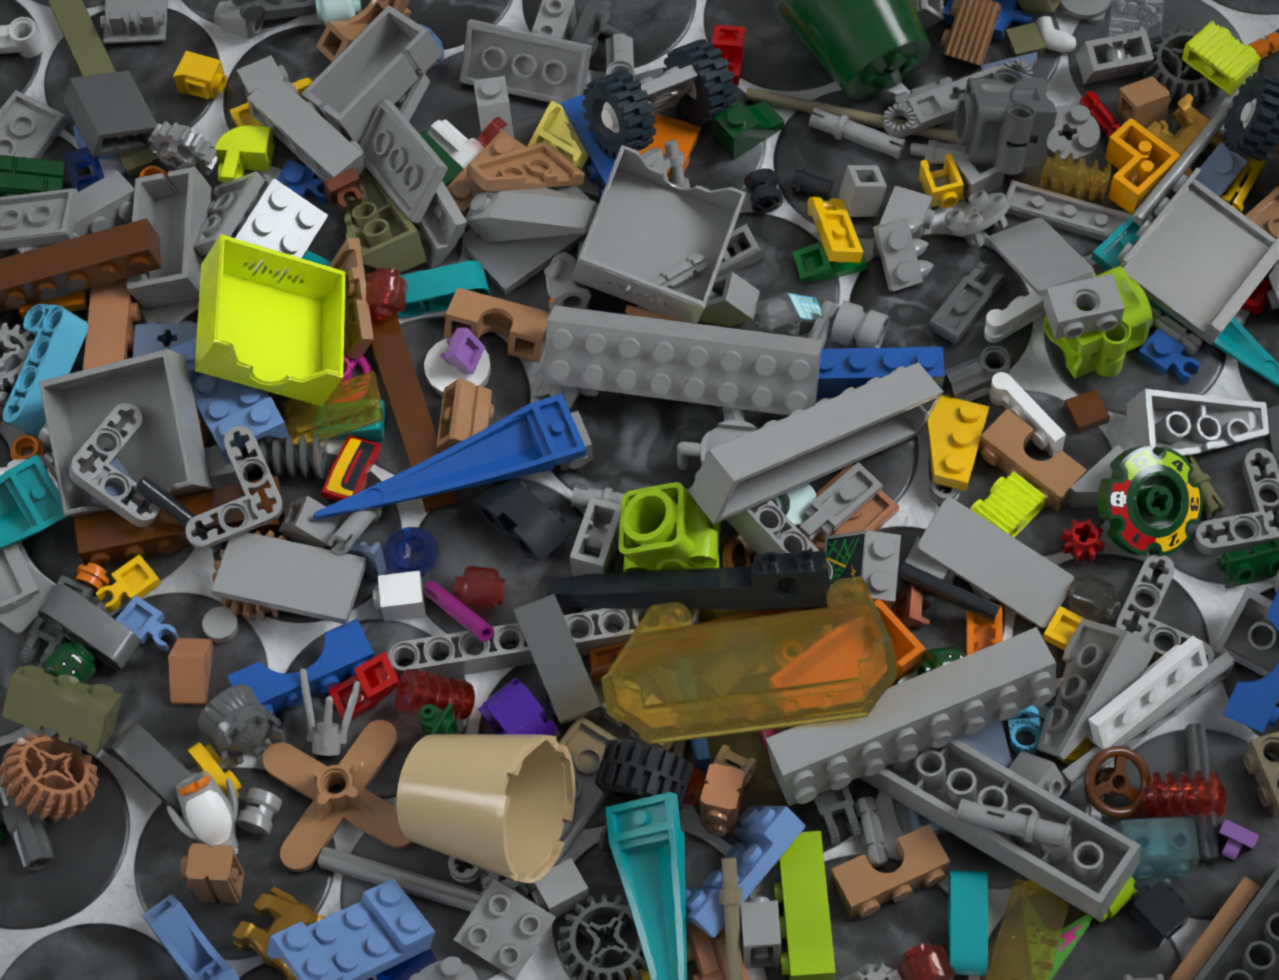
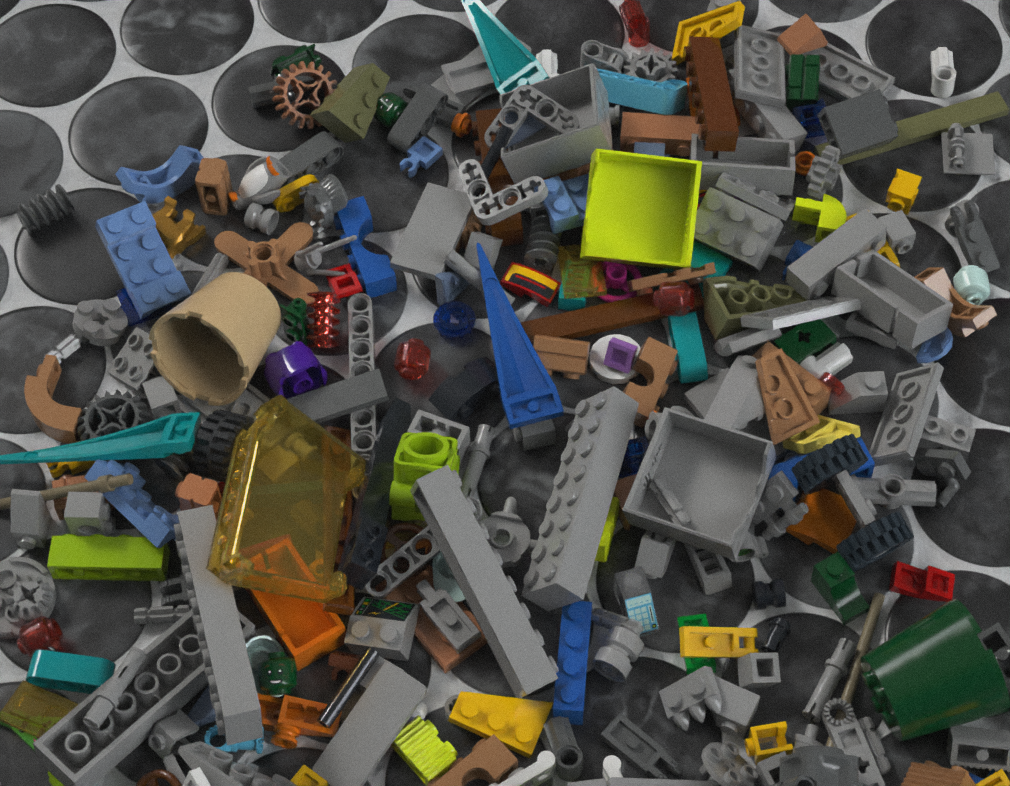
camera: 95 degrees right, 5 degrees down
yellow plate [96,554,161,612] -> none
nougat slope [168,638,214,706] -> none
light grey tile [202,607,239,643] -> none
copper tile [324,168,362,212] -> none
white brick [373,571,426,622] -> none
magenta piece [423,581,494,642] -> none
medium nougat arch [830,824,950,918] -> none

